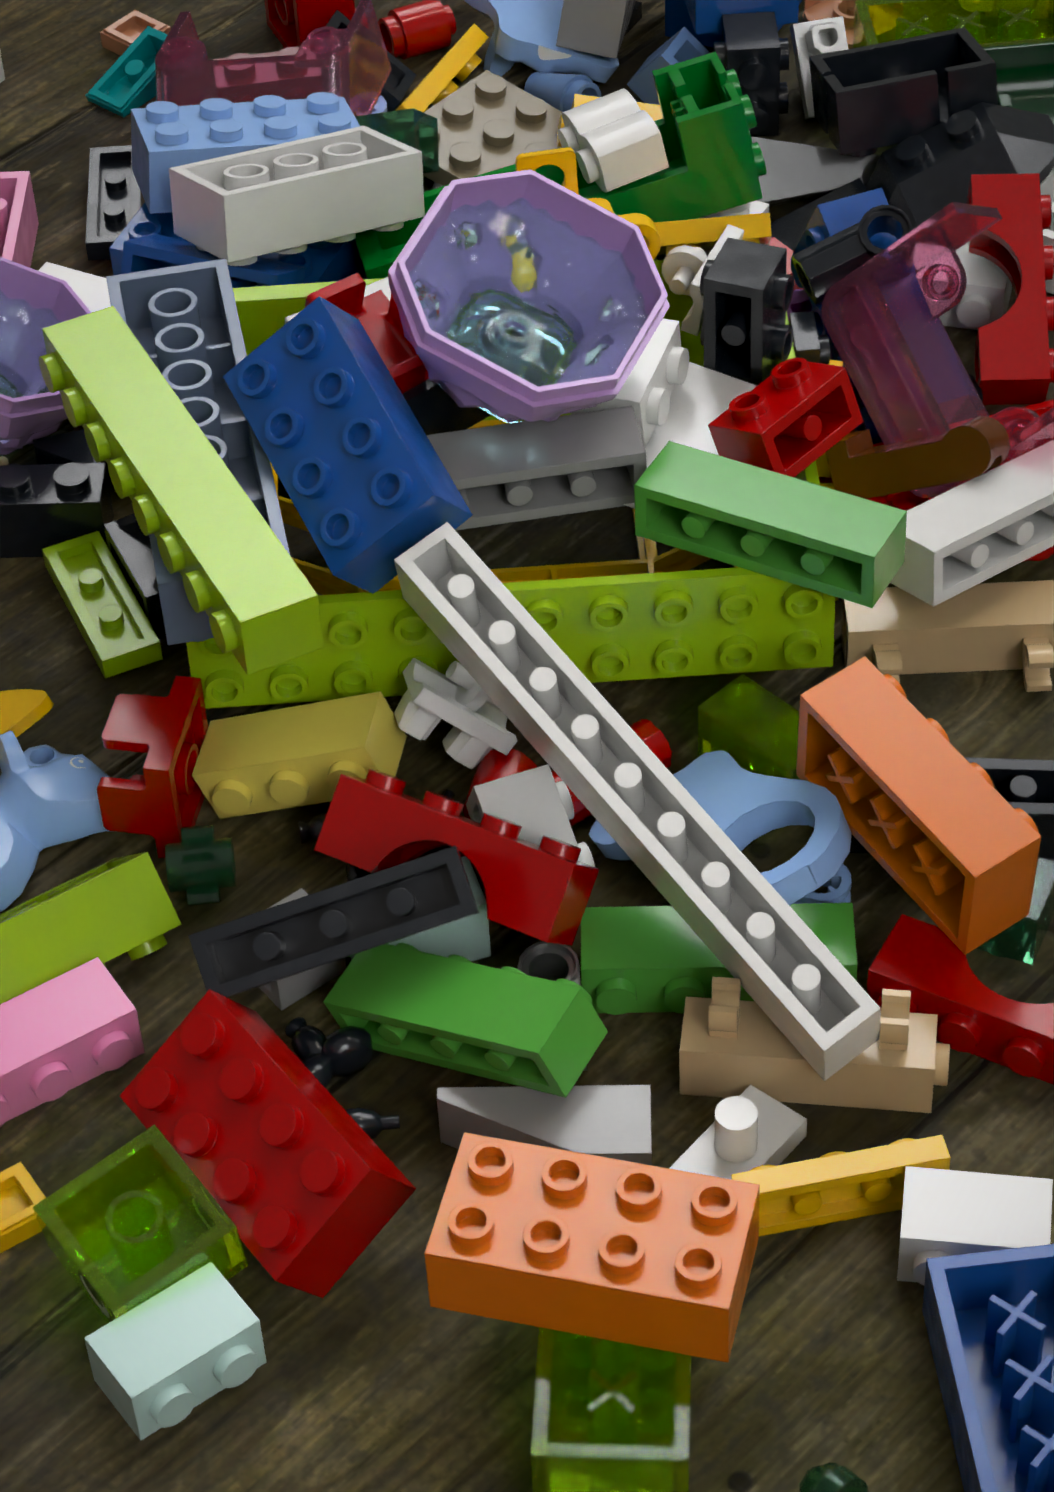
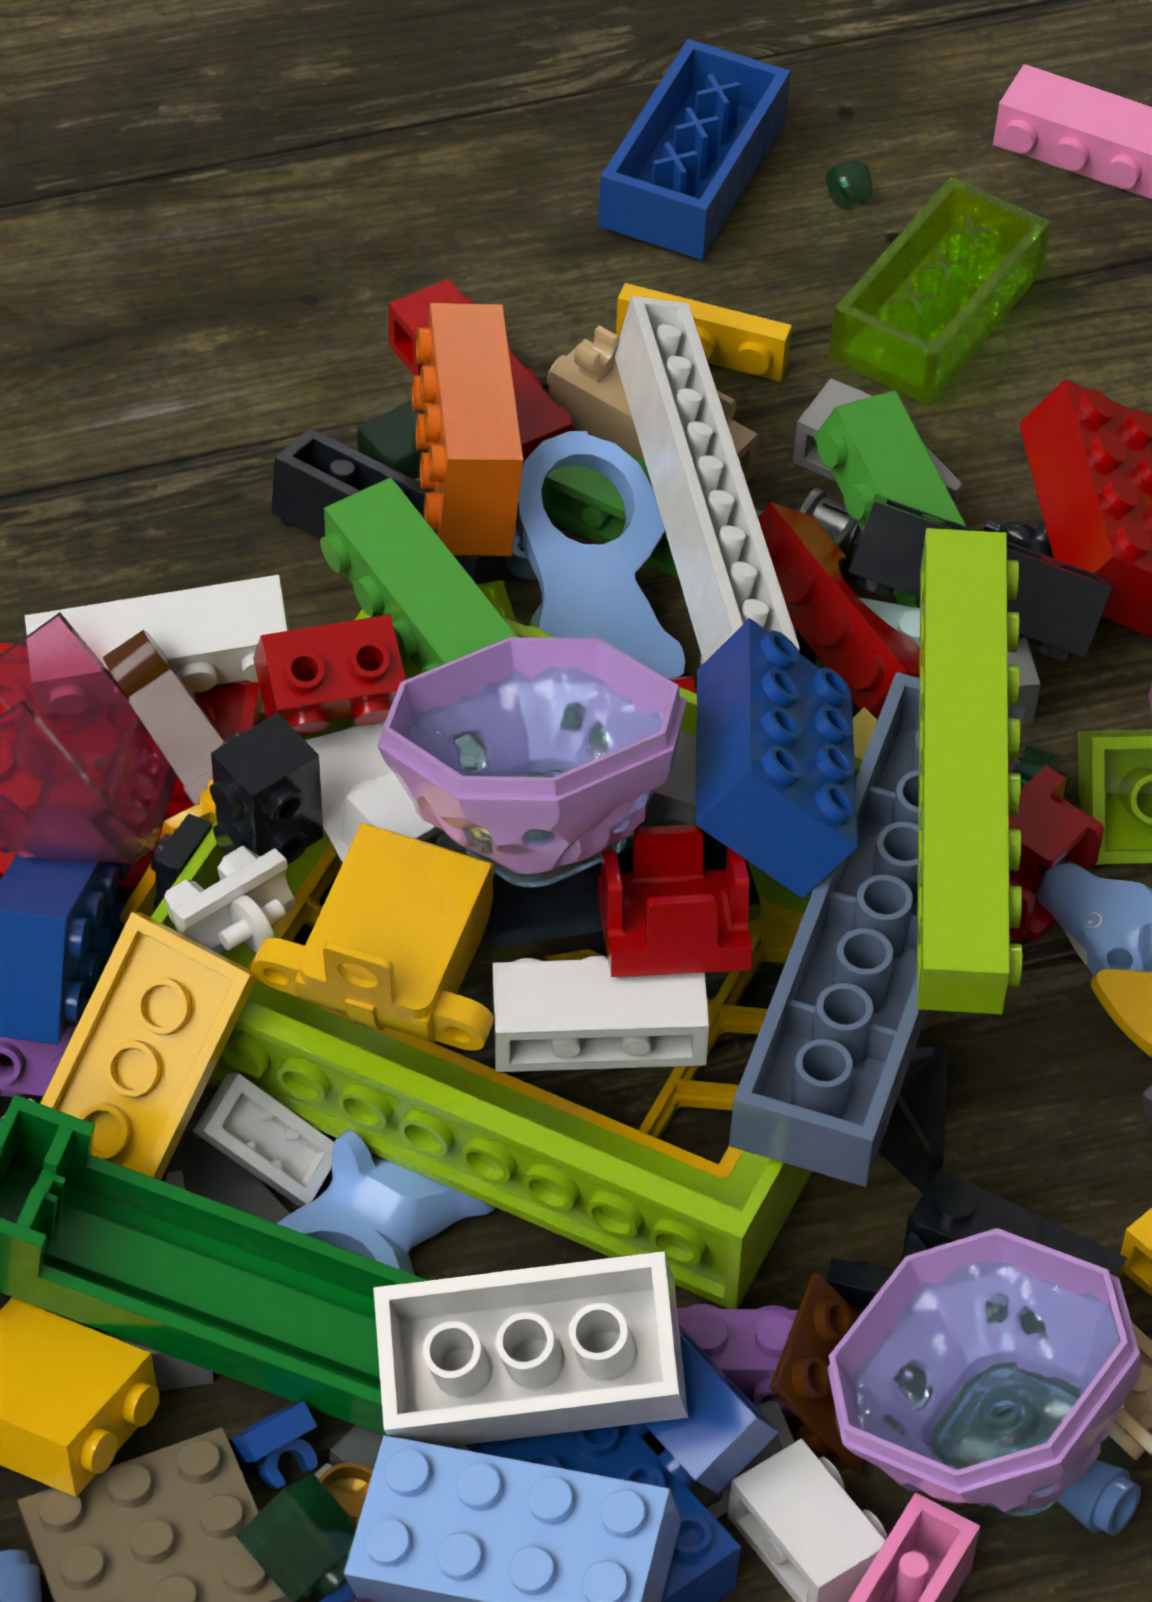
camera: 155 degrees left, 5 degrees up
lime plate [42,531,163,678] -> none
orange brick [424,1132,760,1363] -> none
white brick [558,88,669,192] -> none
white tile [669,1084,807,1179] -> none
black piece [792,205,913,305] -> none
white brick [897,1166,1053,1285] -> none

